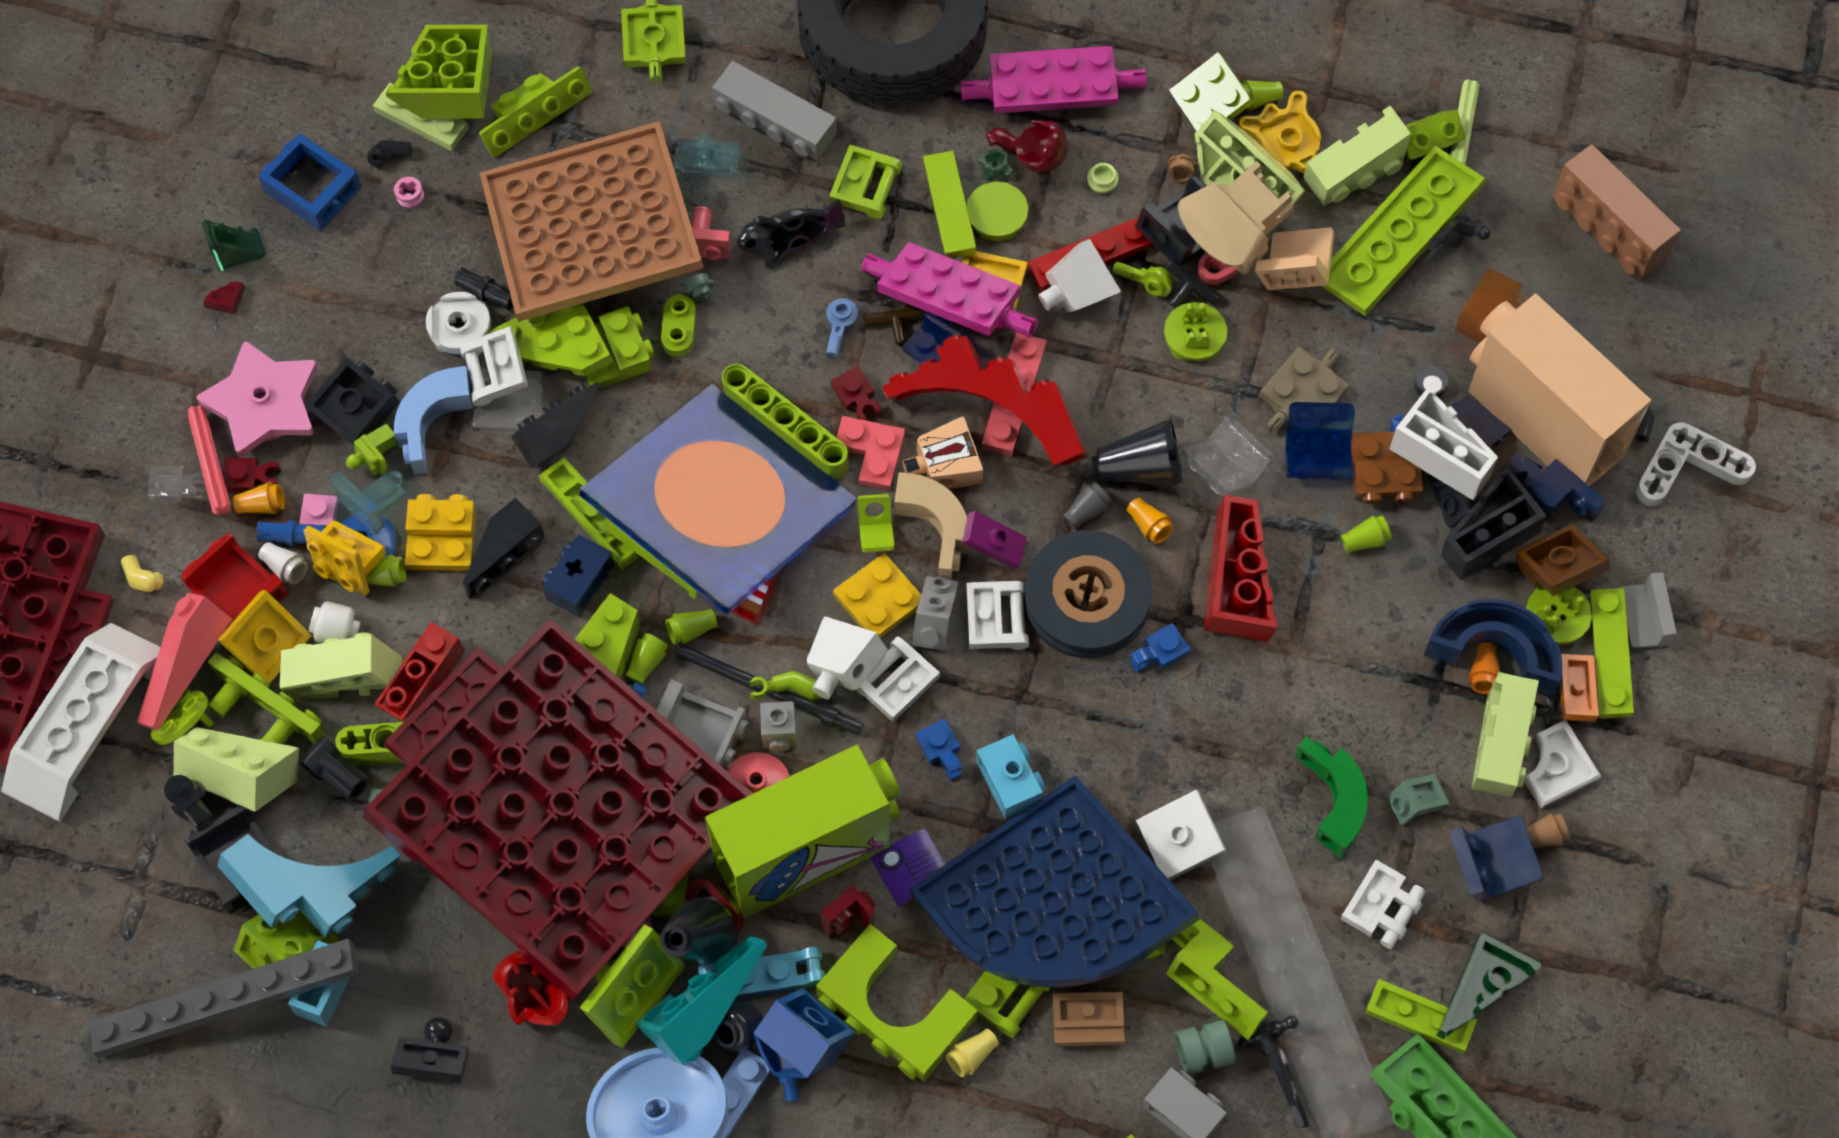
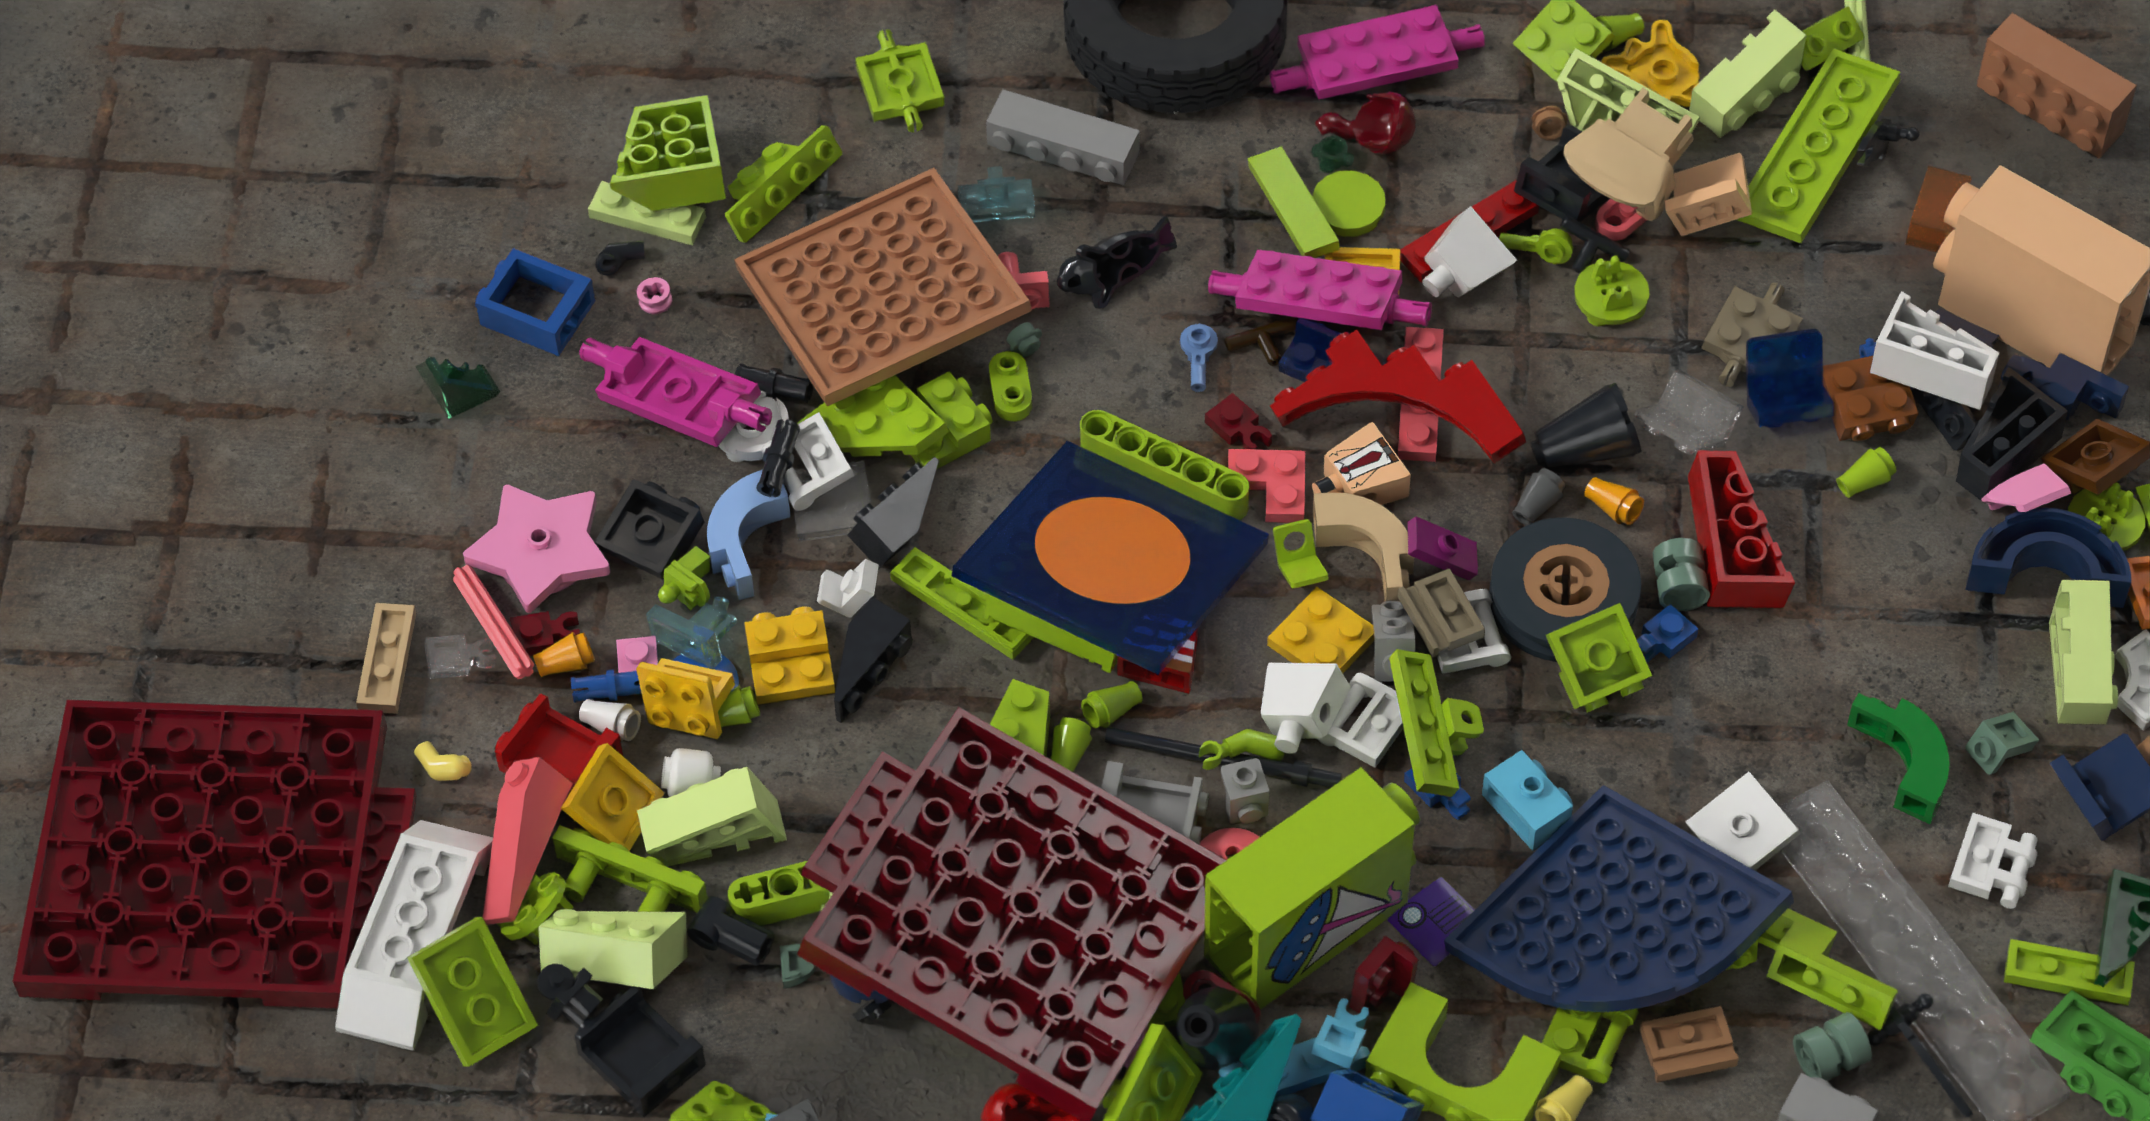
camera: 10 degrees left, 10 degrees down
dark red tile [203,281,245,315] -> none
medium azure arch [218,834,401,938] -> none
red slope [374,622,465,722] -> none
dark blue brick [542,534,615,618] -> none
lime plate [829,145,903,219] -> none
yellowish green plate [1087,163,1119,193] -> none
black tile [1414,366,1448,398] -> none
orange cone [1468,642,1501,694] -> none
none -> tan plate [356,603,416,714]
none -> lime plate [407,917,538,1067]
none -> dark pink plate [579,337,772,447]
none -> black pin [756,419,800,497]
none -> white bracket [817,559,879,618]
none -> medium azure plate [1311,998,1369,1069]
none -> lime plate [1389,649,1484,797]
none -> dark tan plate [1398,568,1485,657]
none -> lime plate [1546,603,1652,713]
none -> sand green wheel [1652,538,1710,611]
none -> bright pink slope [1981,464,2071,512]

